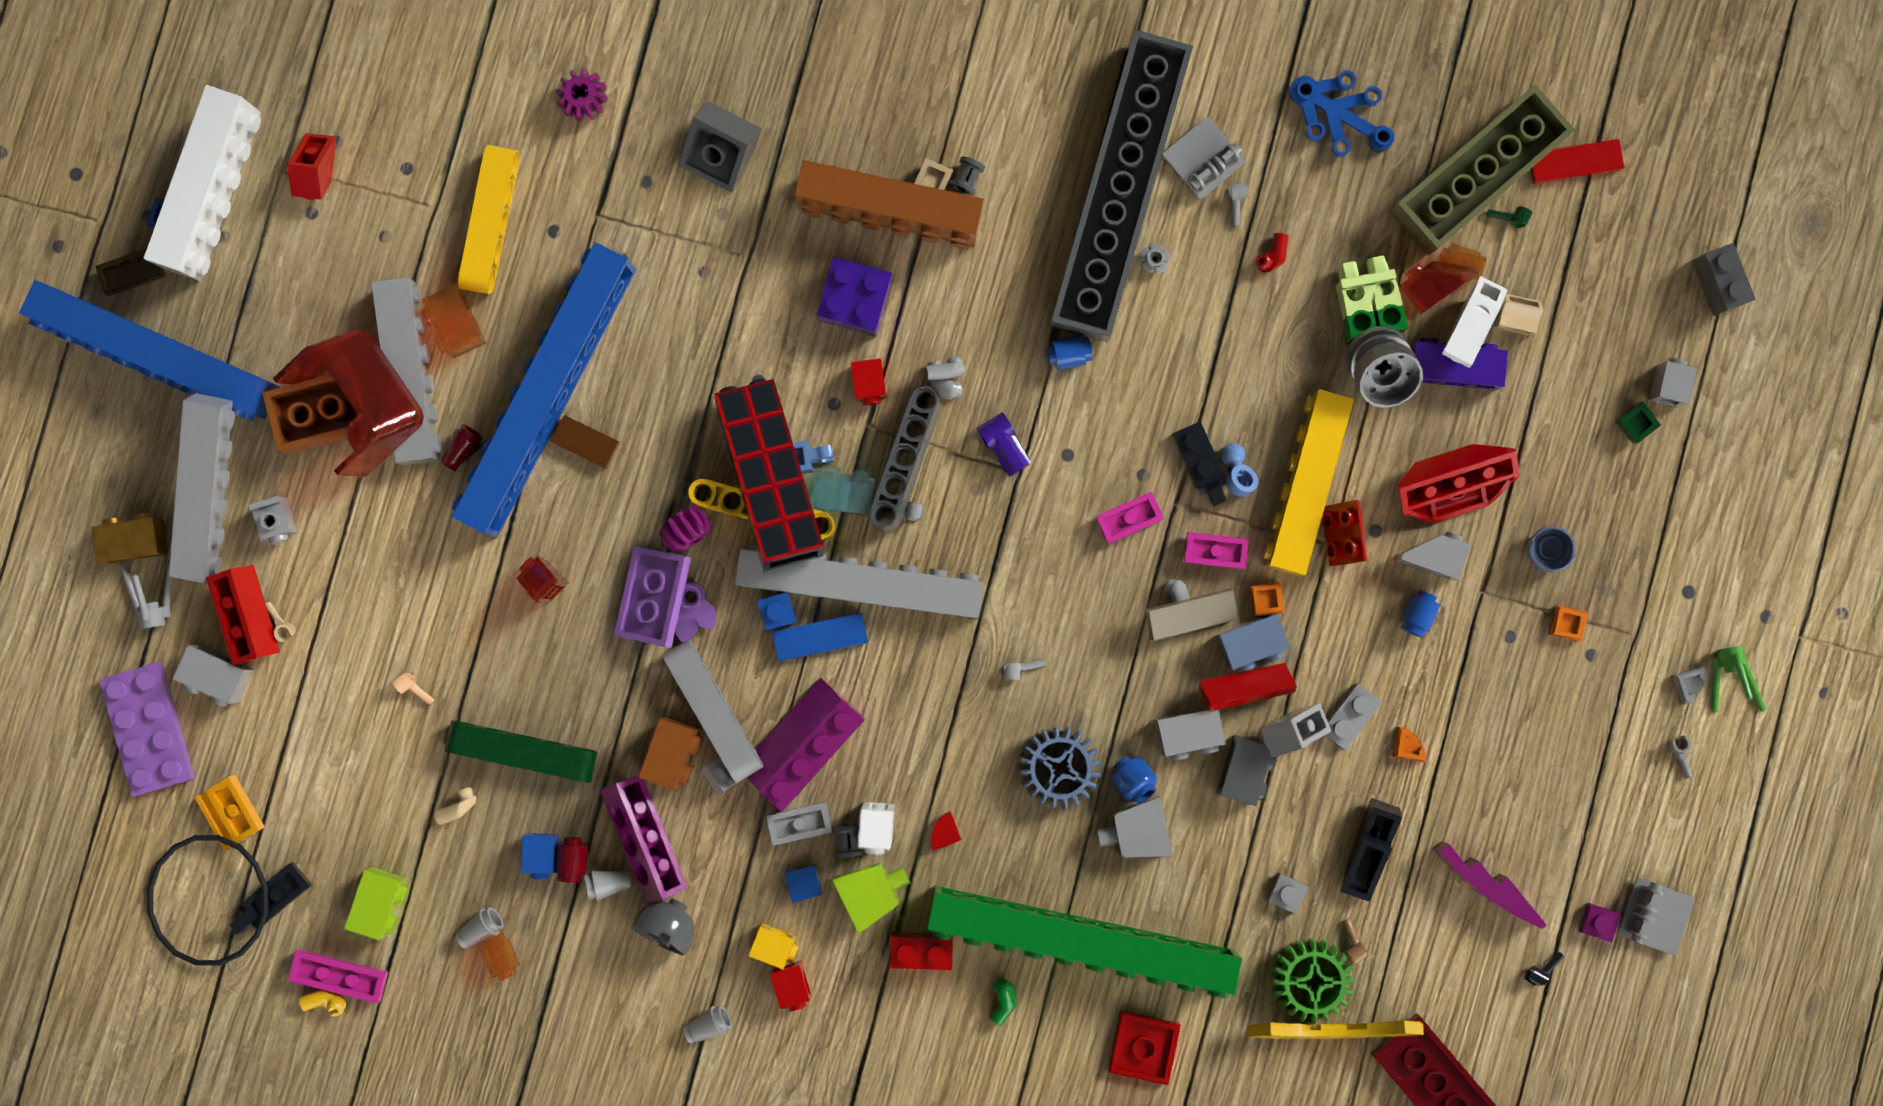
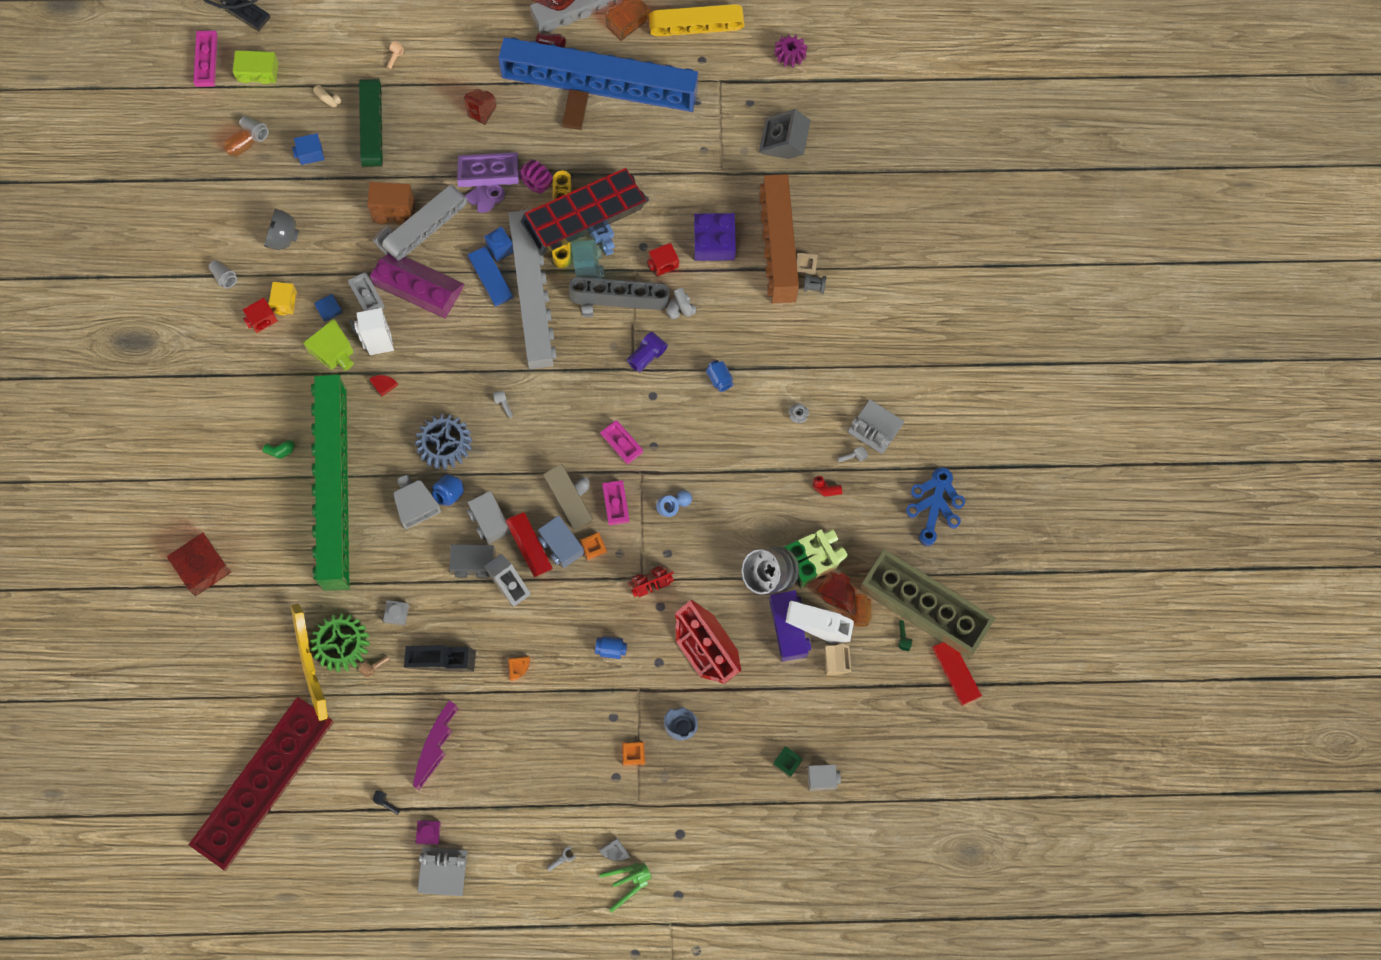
camera: 75 degrees right, 15 degrees down
yellow arm [299,989,346,1017] -> none
dark red brick [555,837,588,883] -> none
light grey cone [584,870,631,901] -> none
magenta brick [600,774,688,904] -> none
red brick [890,932,953,970] -> none
dark grey brick [1049,29,1193,343] -> none
red tile [1108,1010,1181,1086] -> none
black hinge [1172,421,1227,506] -> none
yellow brick [1263,389,1354,576] -> none
light grey plate [1325,683,1382,750] -> none
light grey slope [1395,532,1471,581] -> none
dark grey brick [1692,243,1756,316] -> none

